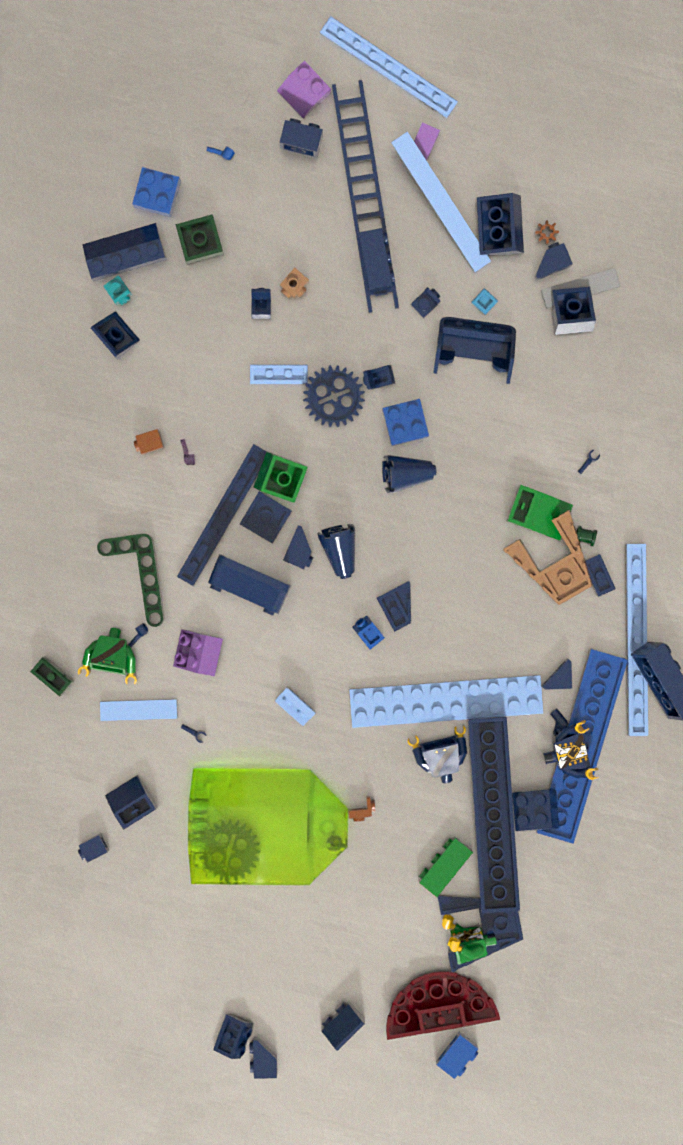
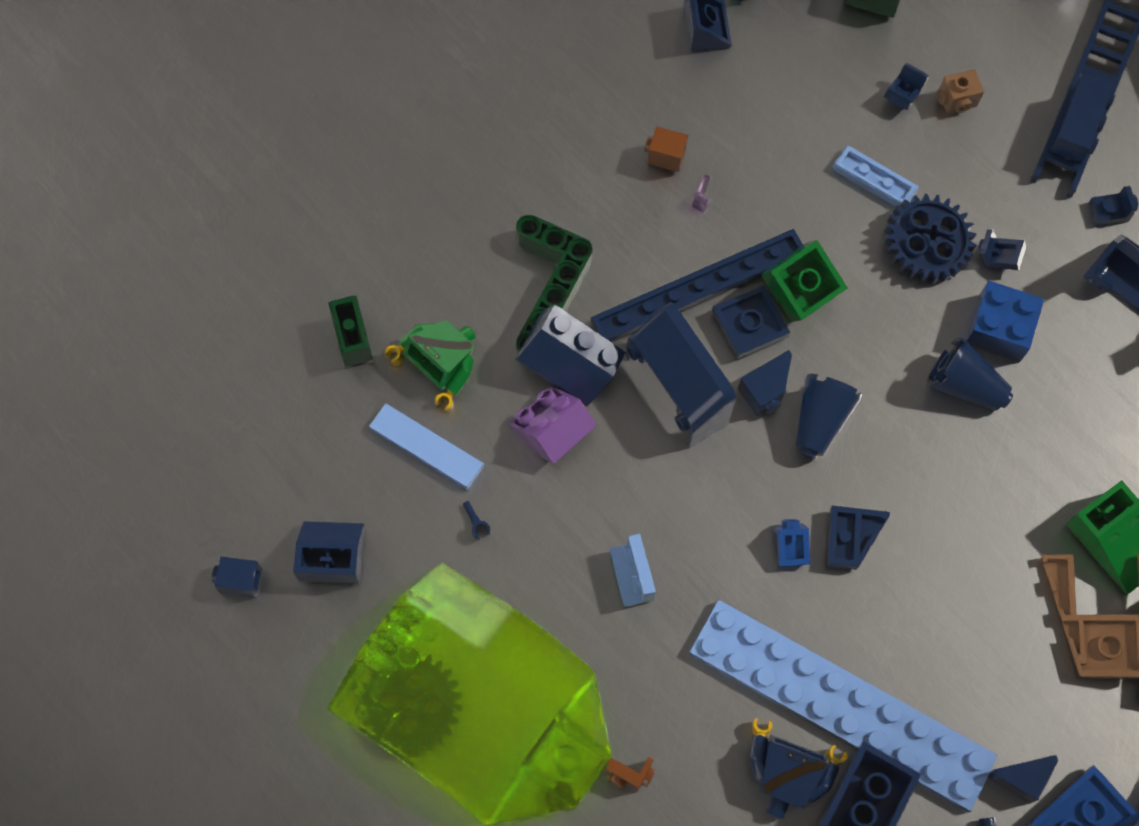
camera: 25 degrees right, 20 degrees down
dark blue hand [128,623,148,648] -> none
none -> dark blue slope [515,304,626,406]

